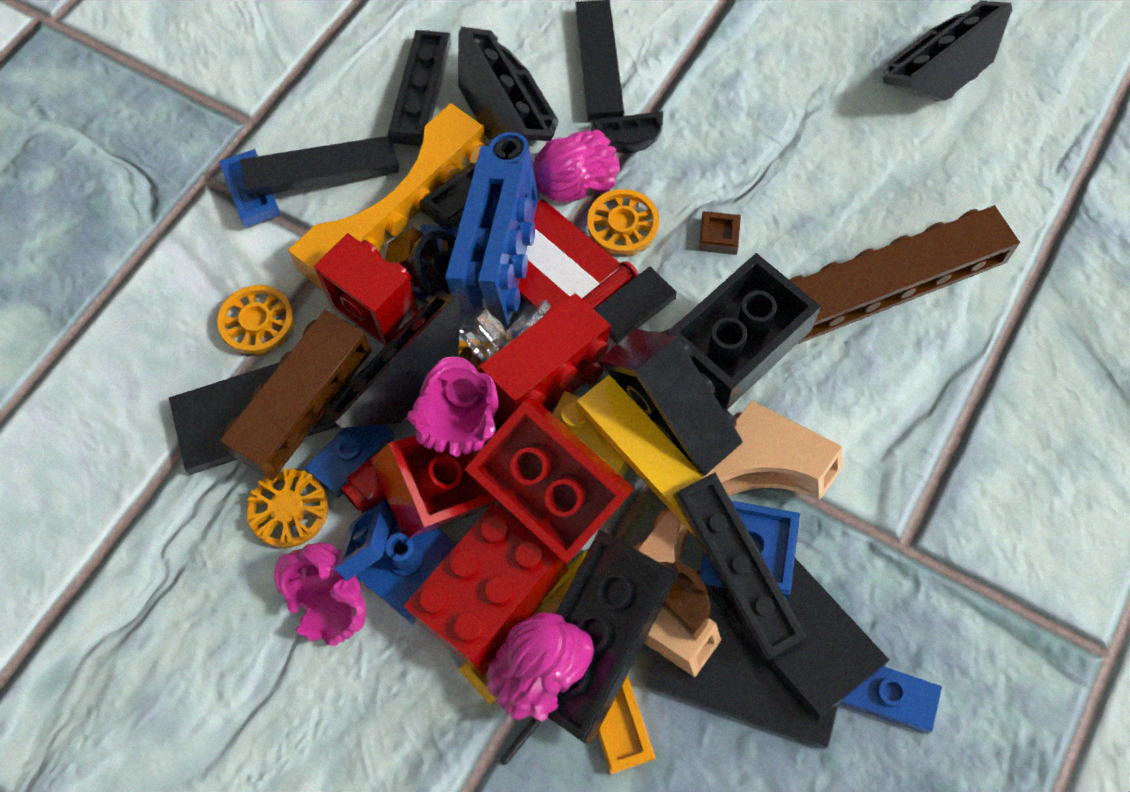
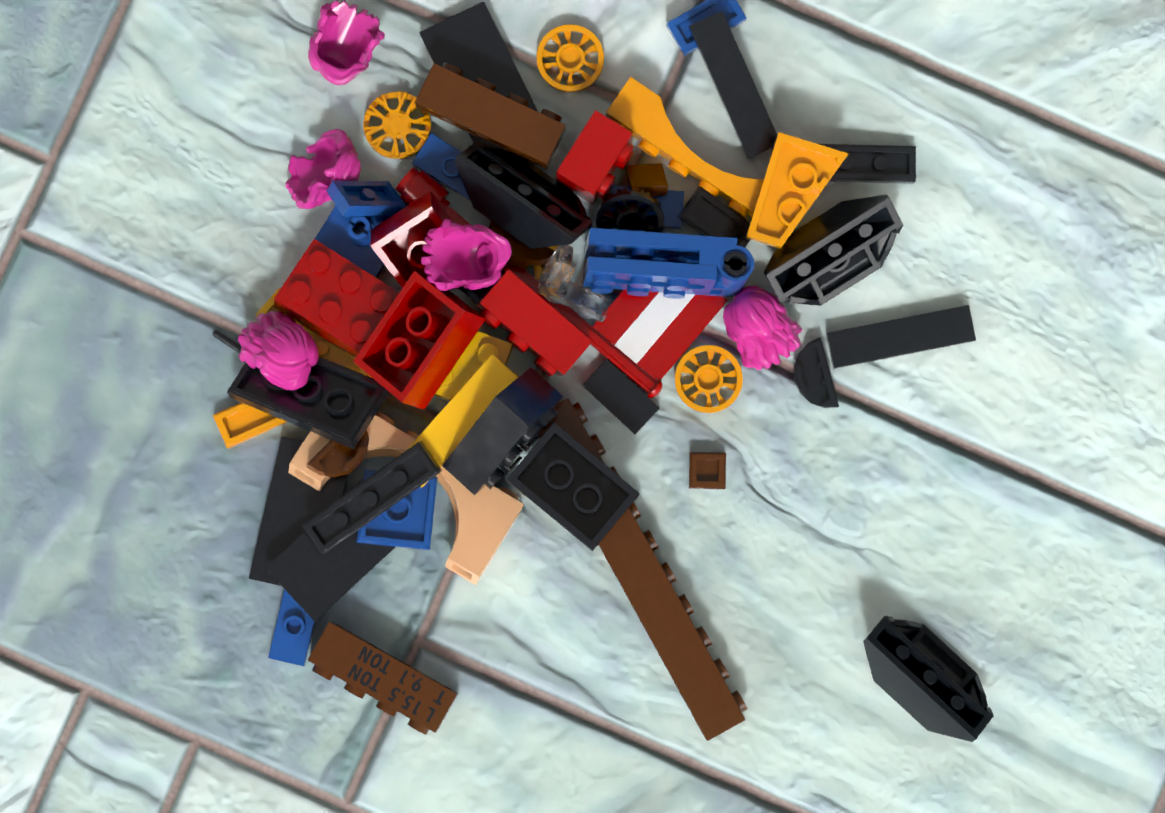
camera: 80 degrees right, 20 degrees up
none -> dark pink hair [308,0,385,85]
none -> reddish brown brick [308,622,459,735]
none -> light orange wing [746,132,848,249]

